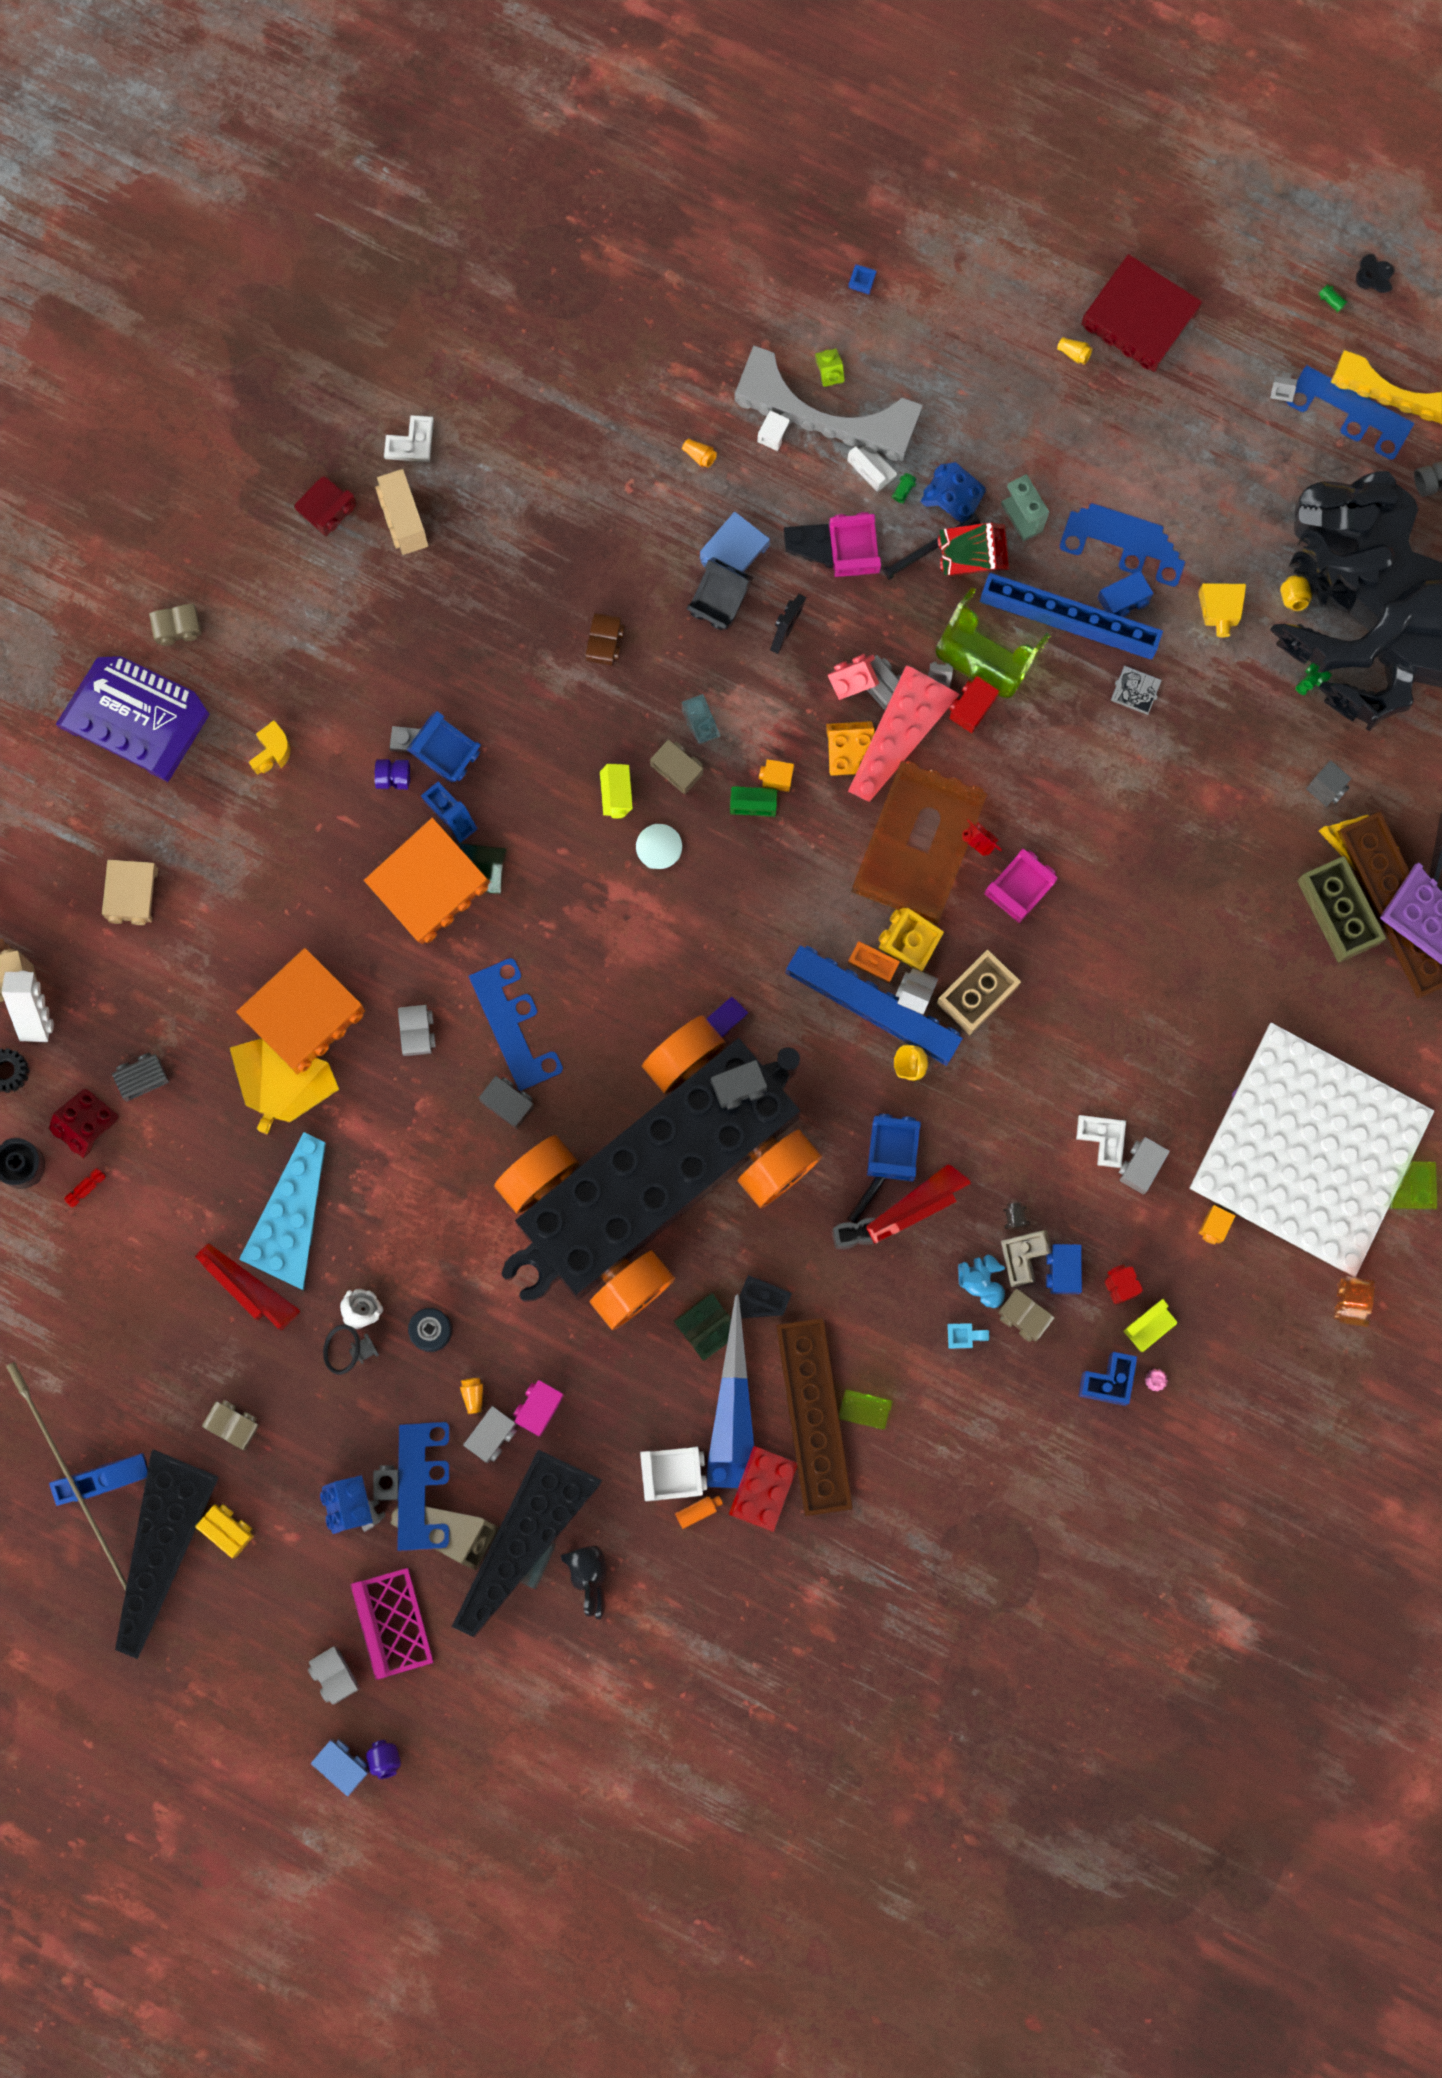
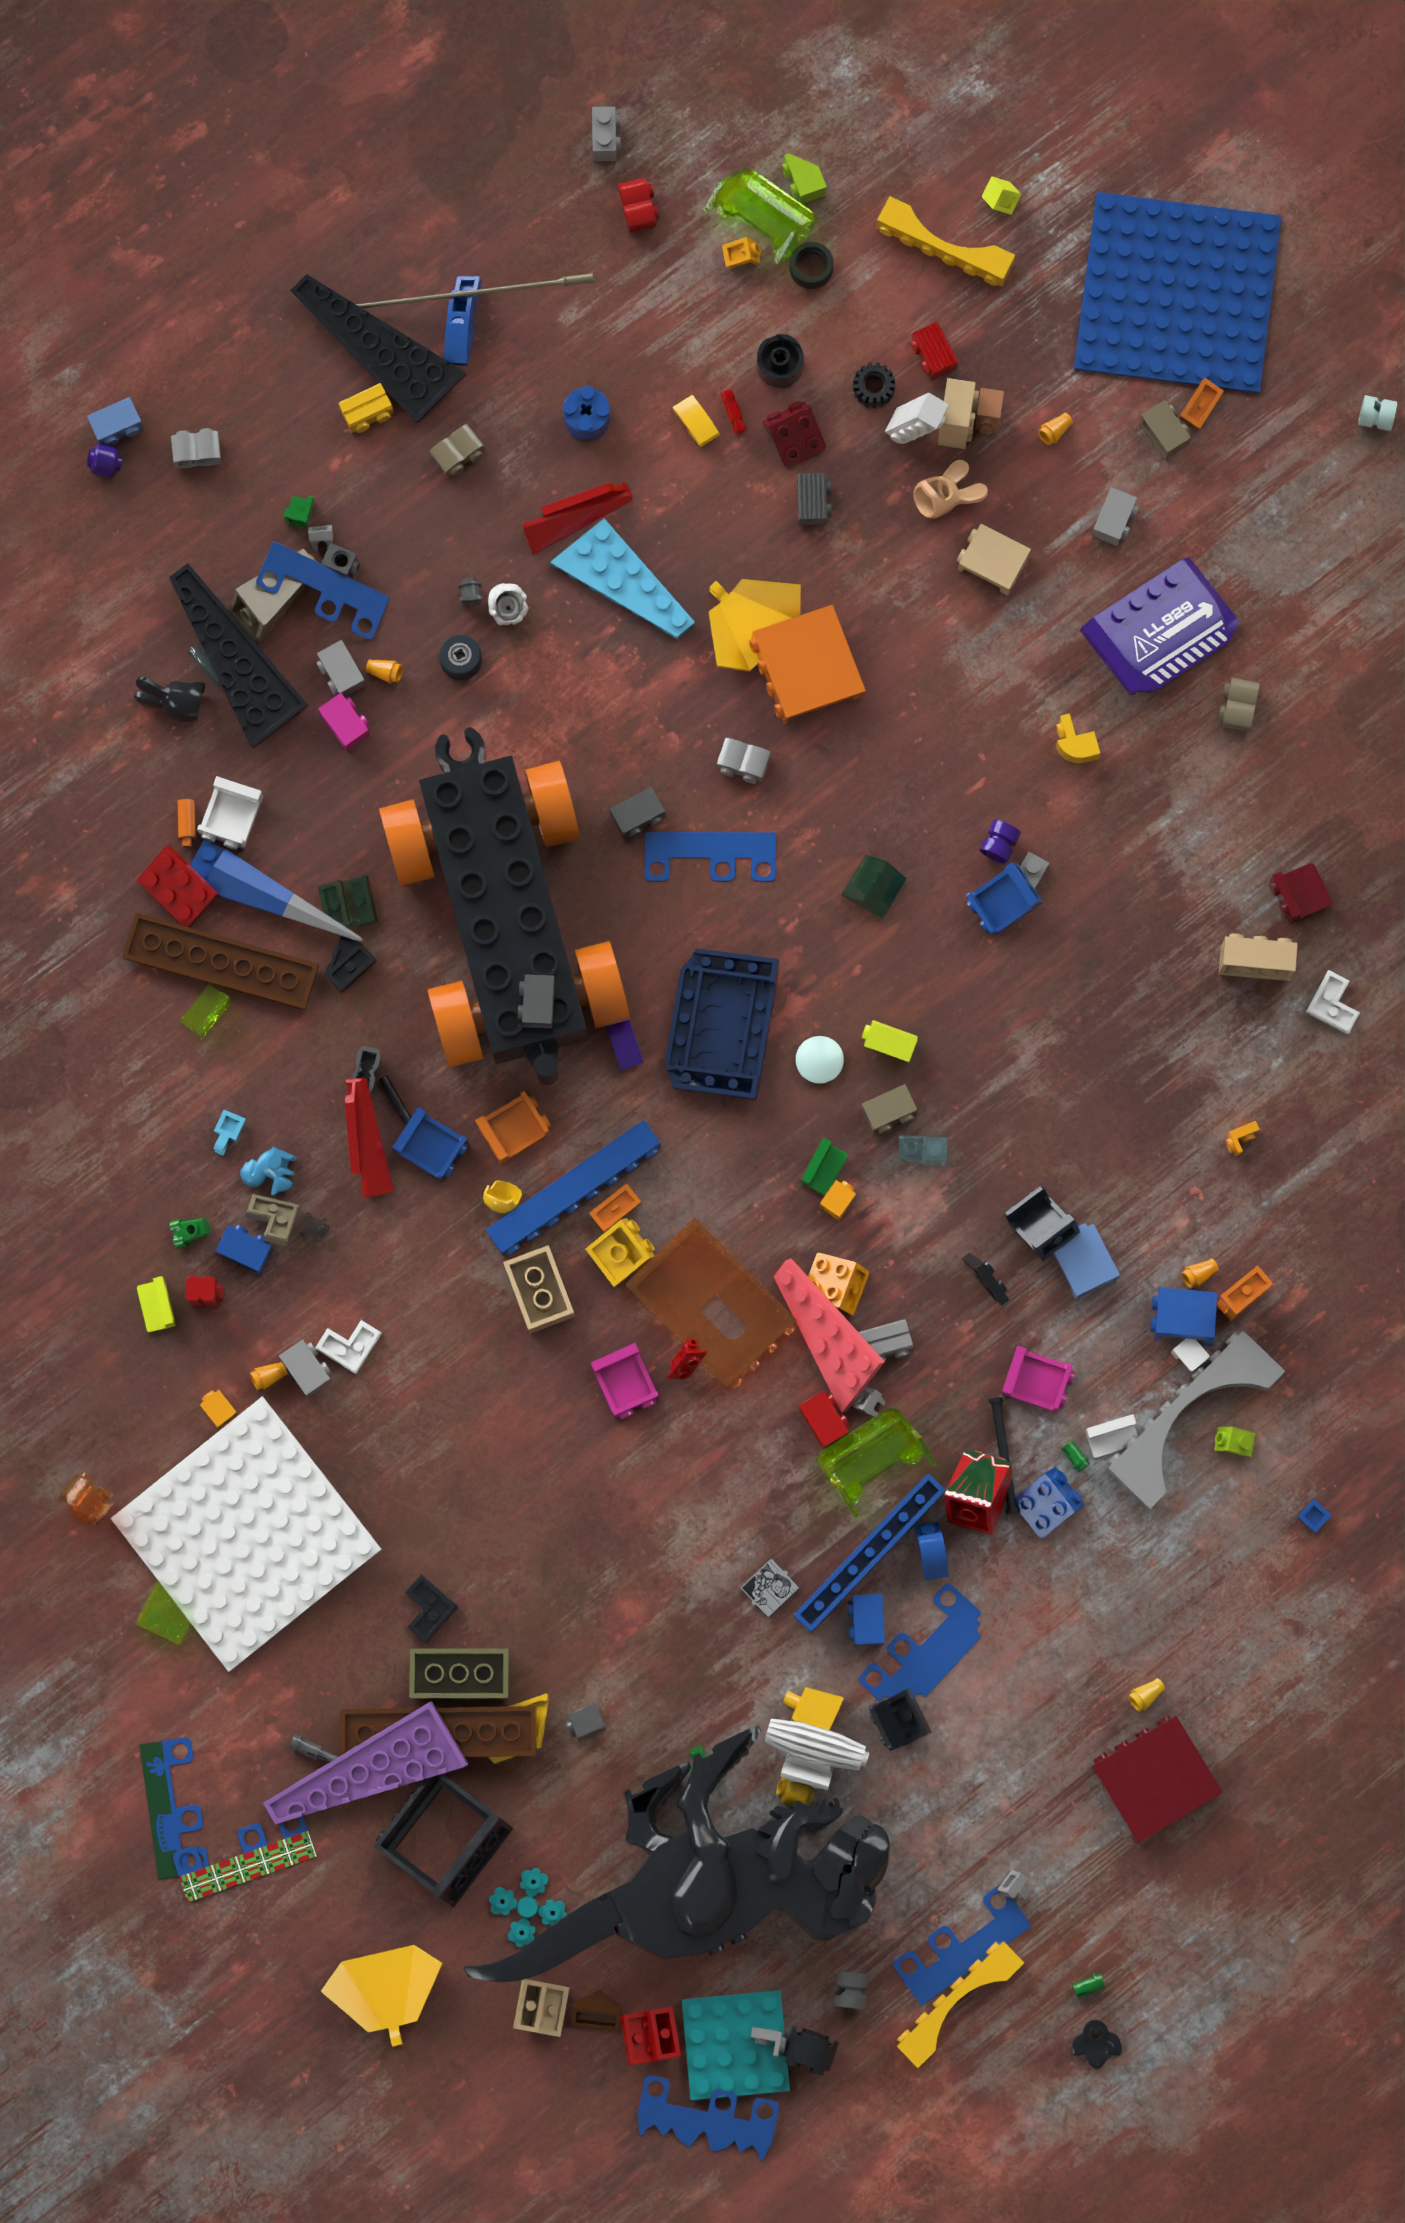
camera: 120 degrees right, 0 degrees up
blue bracket [320,1475,373,1534] -> none
black tyre [323,1324,360,1375] -> none
dark pink fence [351,1568,433,1680] -> none
orange panel [364,818,491,944] -> none
blue bracket [421,781,478,843] -> none
reddish brown brick [585,613,625,666] -> none
black wing [783,524,833,568] -> none
coral bracket [828,654,879,700] -> none
light grey brick [896,968,938,1014] -> none
dark tan brick [998,1289,1054,1342] -> none
sand green panel [1001,474,1049,542] -> none
blue brick [1078,1352,1137,1406] -> none
bright pink piece [1145,1368,1168,1391] -> none
none -> green plate [170,1218,211,1249]
none -> light orange cone [250,1361,288,1391]
none -> green panel [283,495,315,529]
none -> black tile [405,1574,458,1644]
none -> orange panel [475,1091,551,1164]
none -> blue brick [563,386,610,441]
none -> dark blue slope [665,948,779,1100]
none -> yellow slope [673,395,720,447]
none -> white plate [764,1719,869,1790]
none -> black bracket [869,1688,932,1751]
none -> light nougat piece [914,460,988,519]
none -> blue brick [915,1522,949,1581]
none -> light grey piece [1092,487,1139,546]
none -> blue panel [1150,1287,1217,1346]
none -> orange panel [1216,1266,1273,1323]
none -> light orange bracket [1225,1121,1260,1157]

